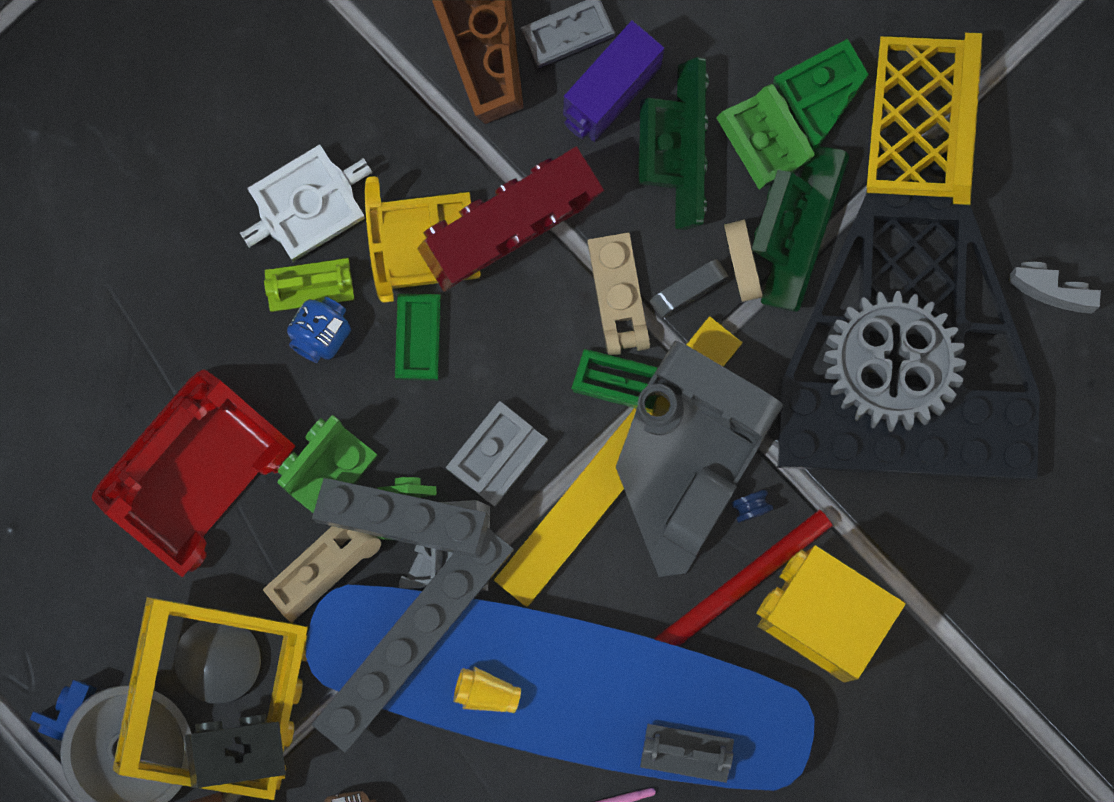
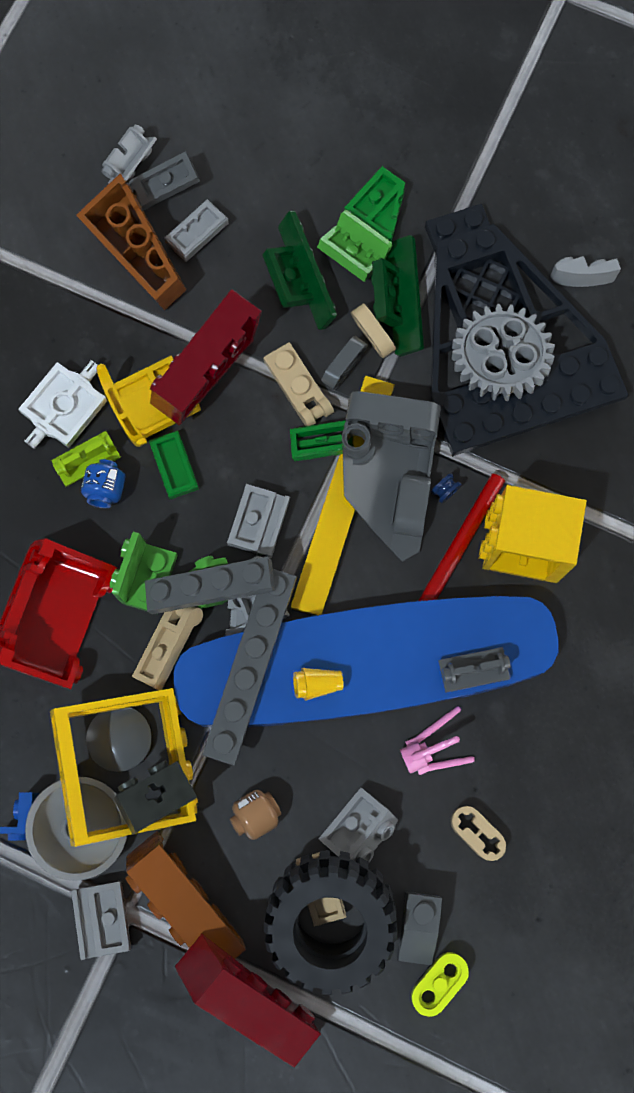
camera: 20 degrees left, 5 degrees down
dark purple brick [563,20,664,142] -> none
yellow fence [867,33,982,205] -> none

